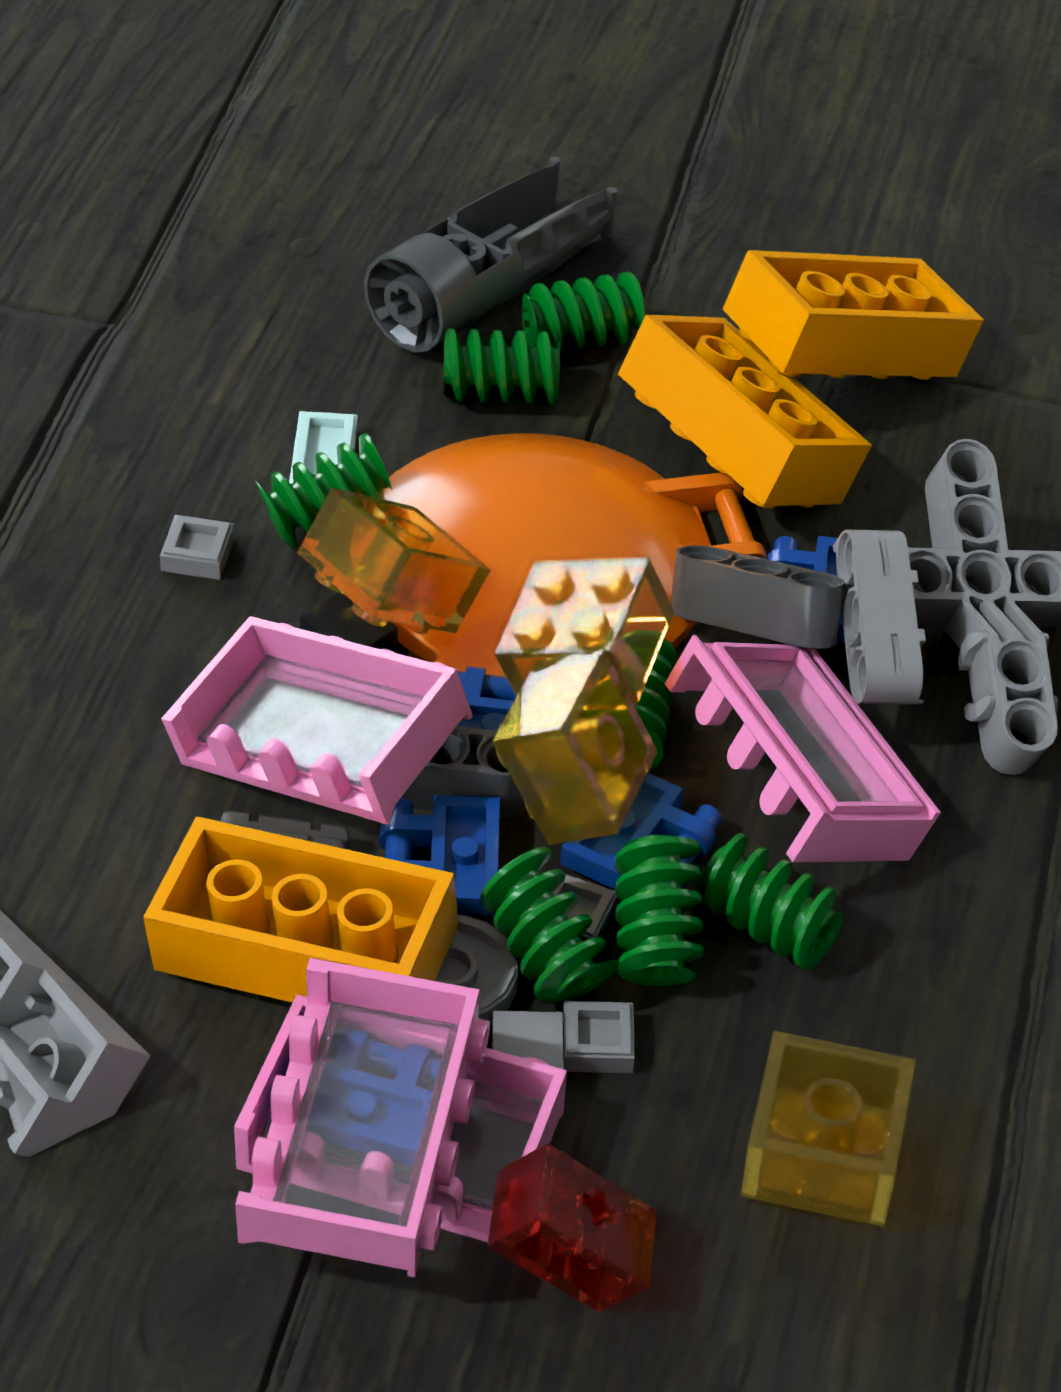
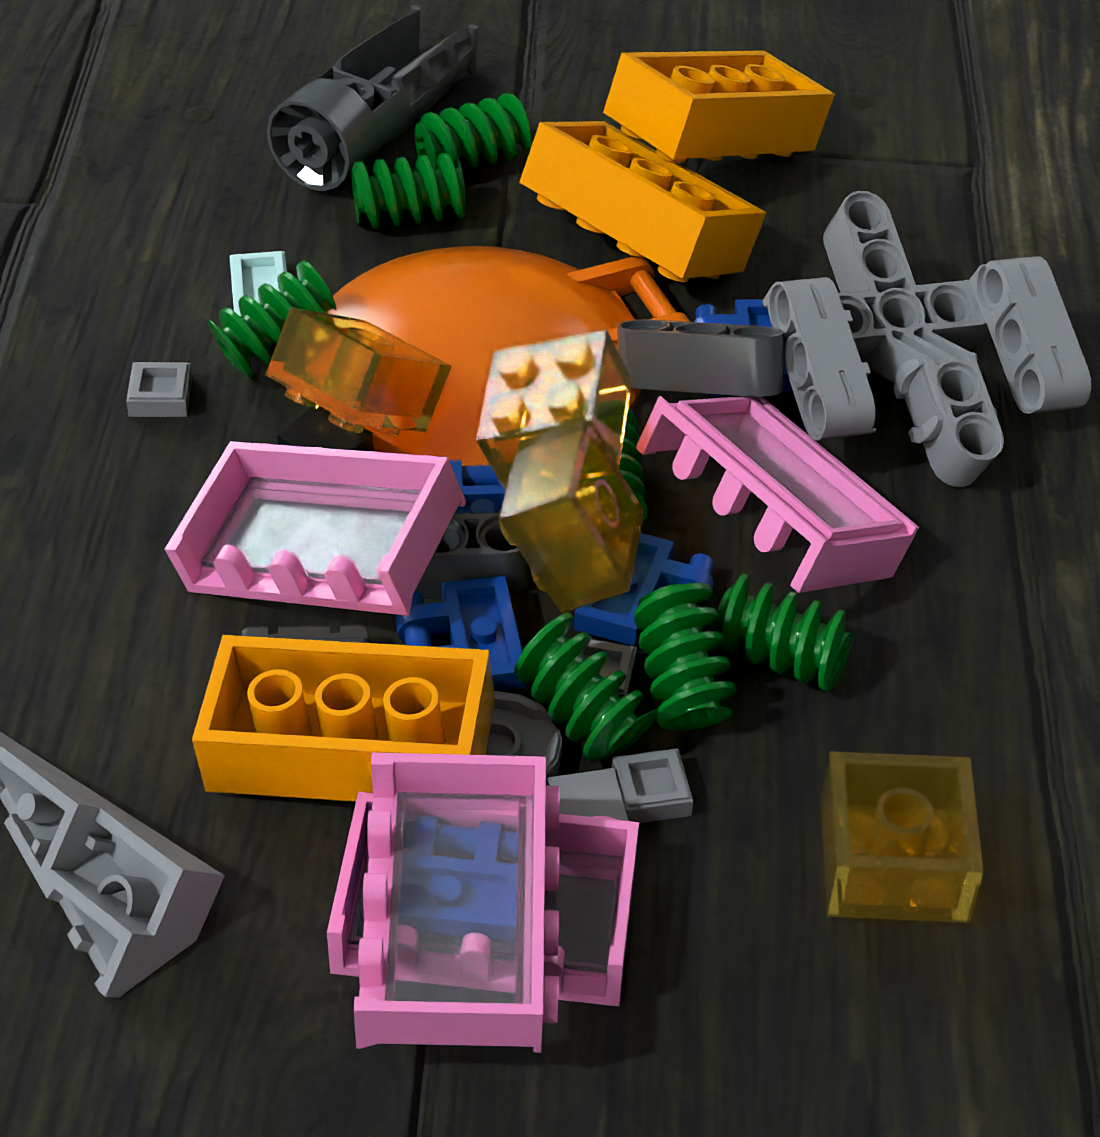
camera: 10 degrees left, 0 degrees up
clear red brick [487,1143,657,1312] -> none

